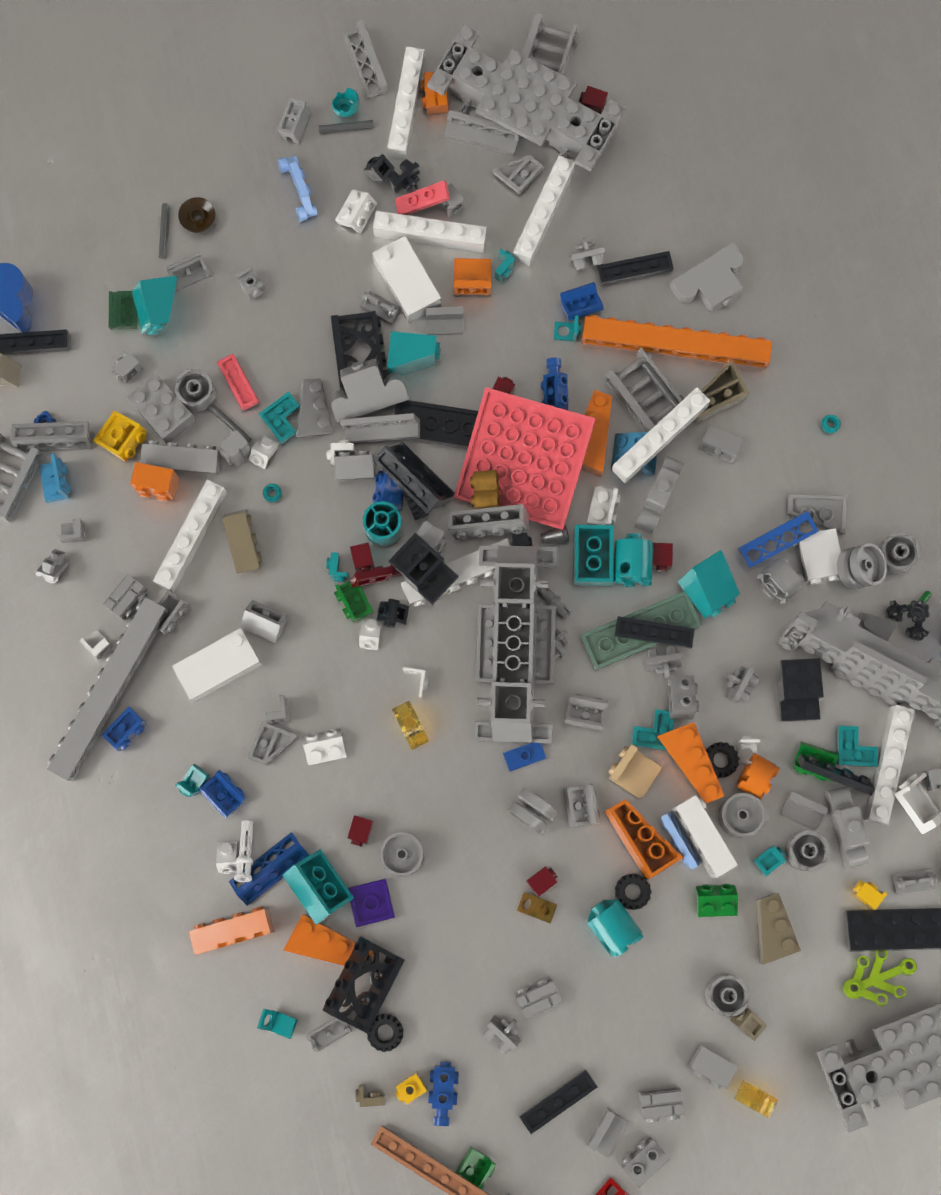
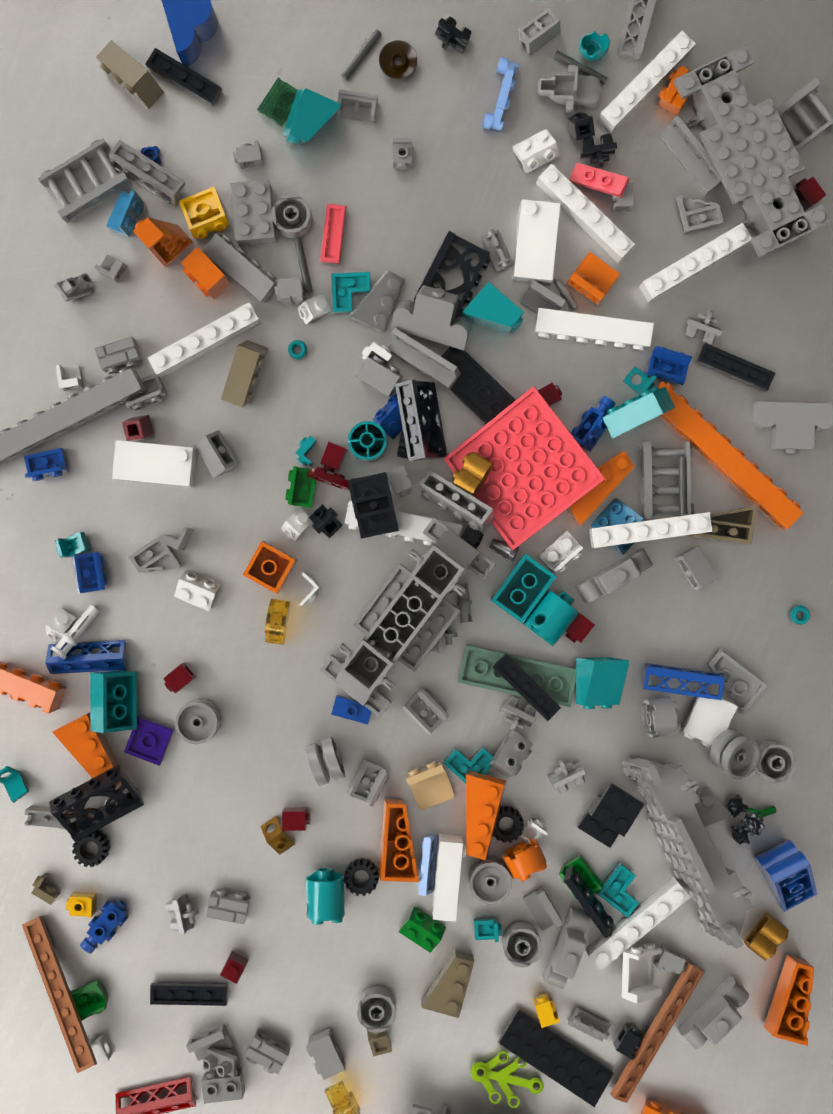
camera: 35 degrees right, 10 degrees up
teal bracket [494,249,515,282] -> none
none -> dark red brick [122,415,153,441]
none -> orange wedge [133,217,193,267]
none -> light grey hips [203,1047,238,1078]
none -> dark red brick [220,951,249,984]
none -> orange brick [243,541,297,594]
none -> black hips [435,16,472,54]
none -> white brick [534,308,654,351]
none -> light grey piece [538,65,601,113]
none -> light grey piece [554,279,579,310]
none -> brick [602,386,675,438]

